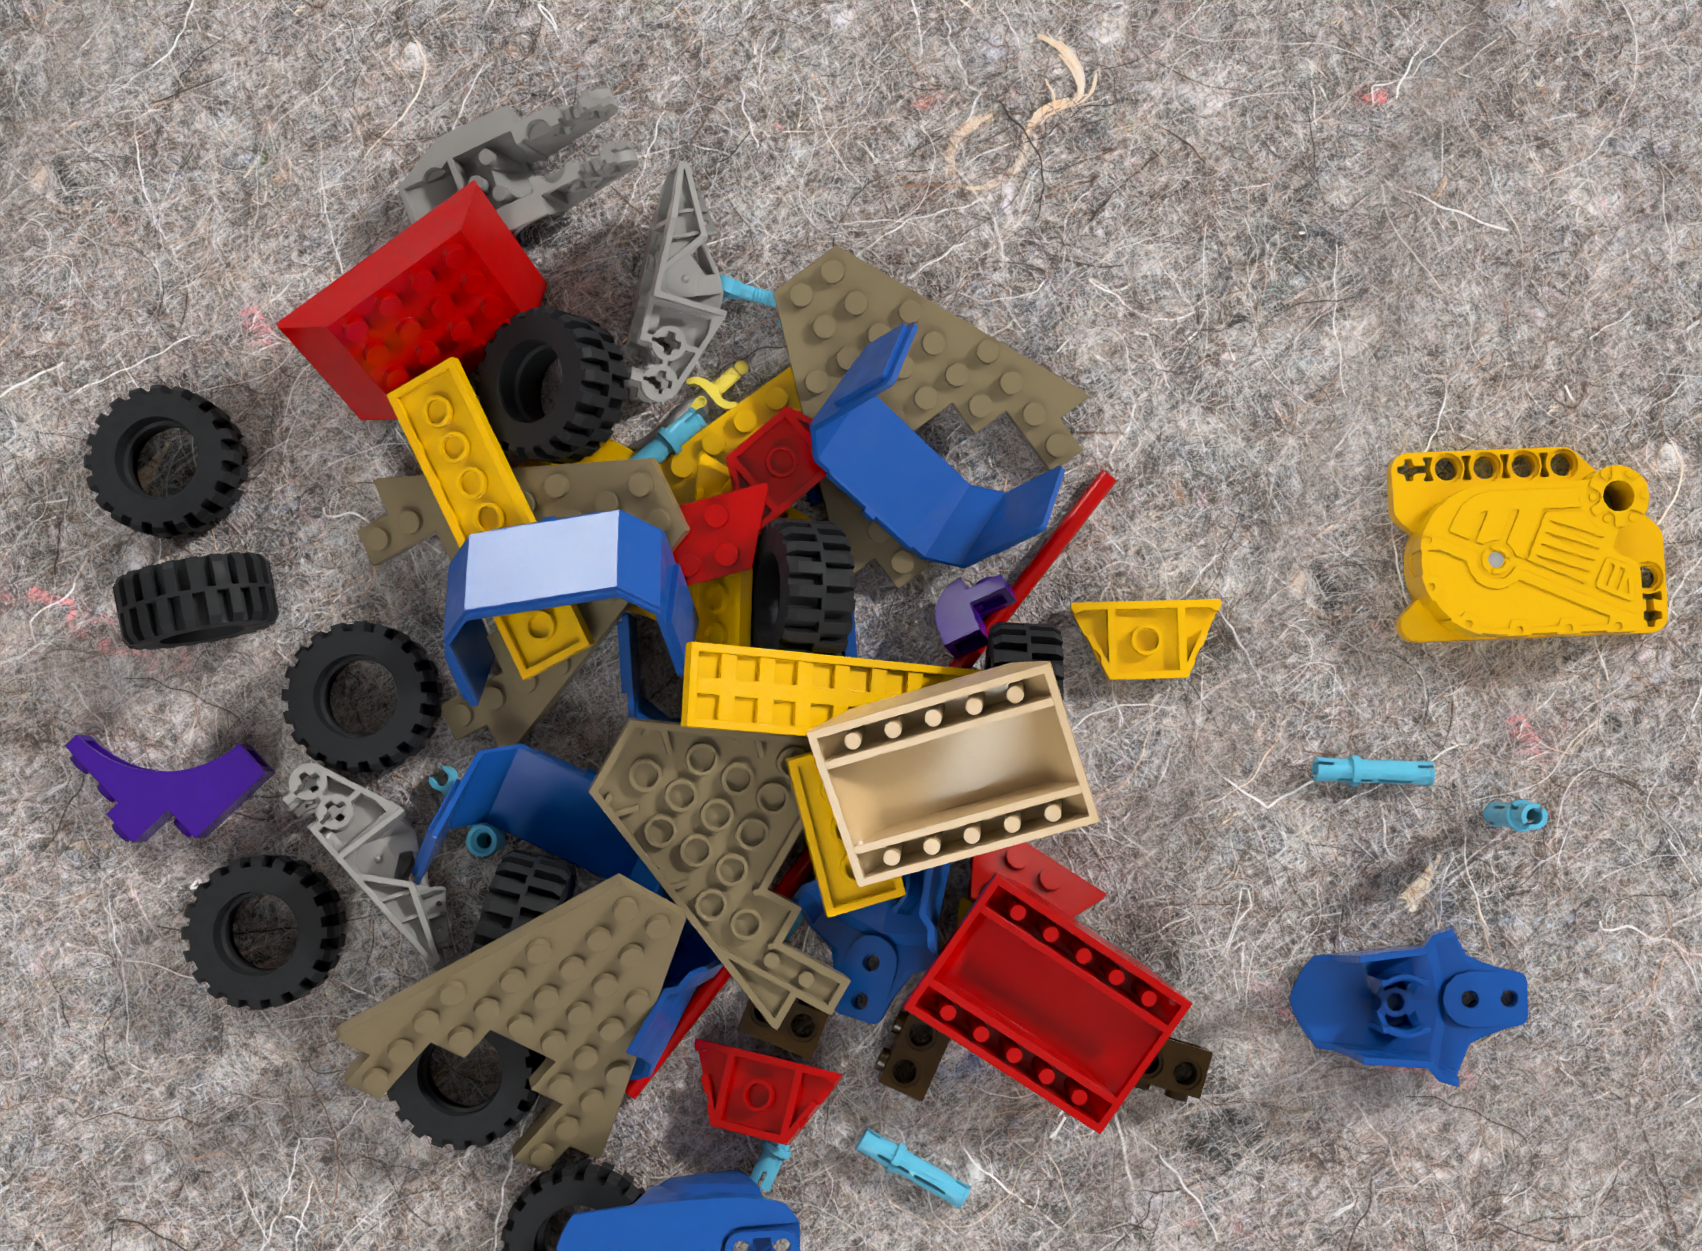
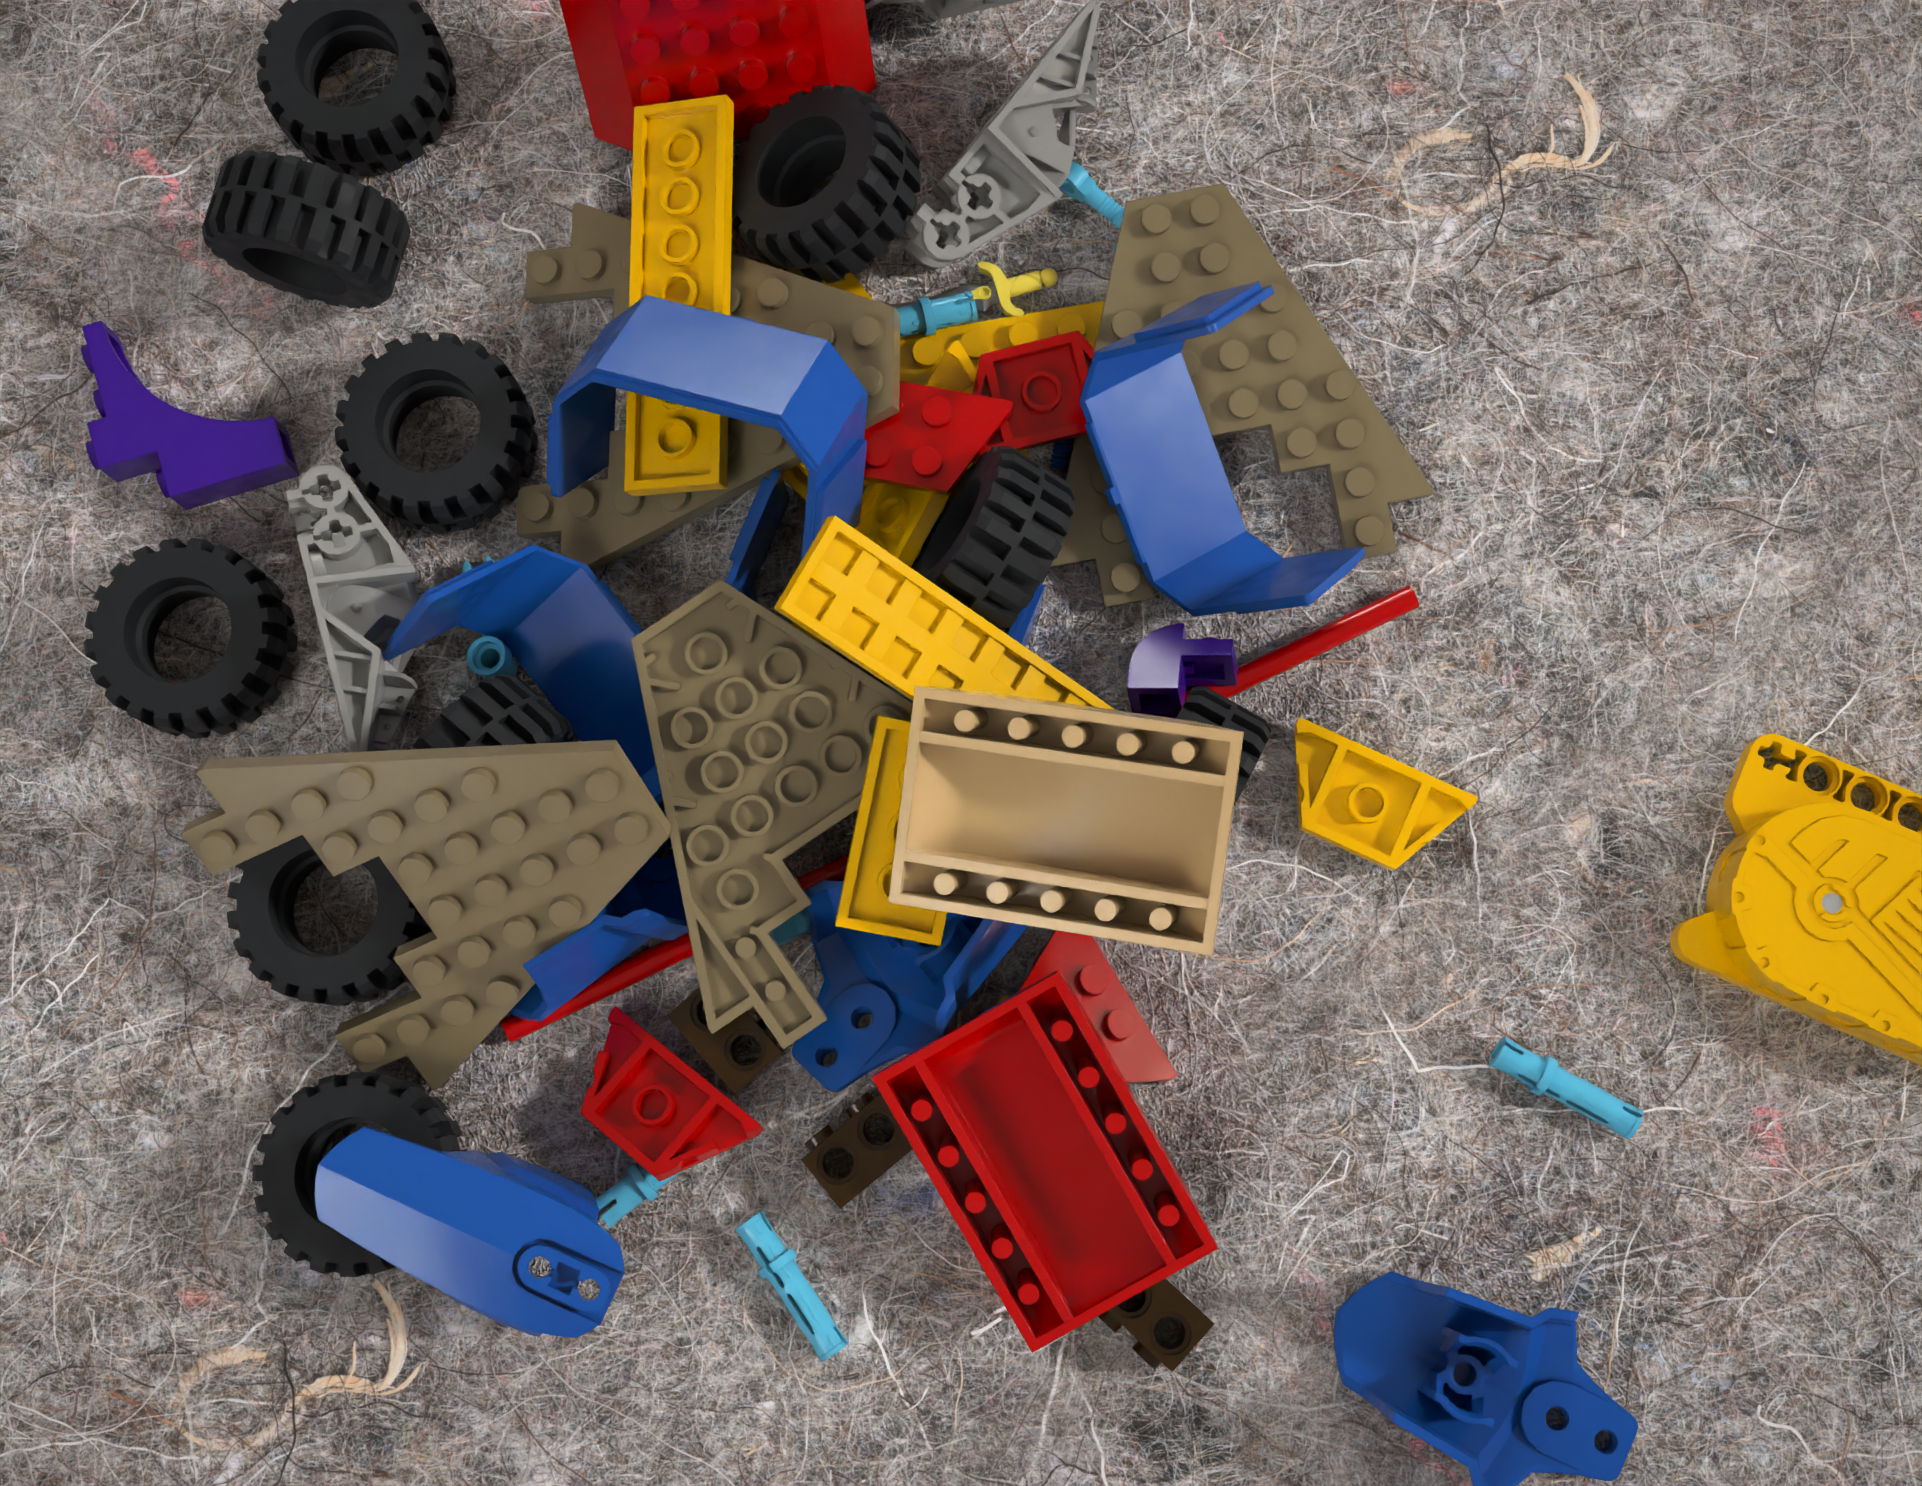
camera: 30 degrees right, 5 degrees down
medium azure pin [1483,800,1548,832] -> none

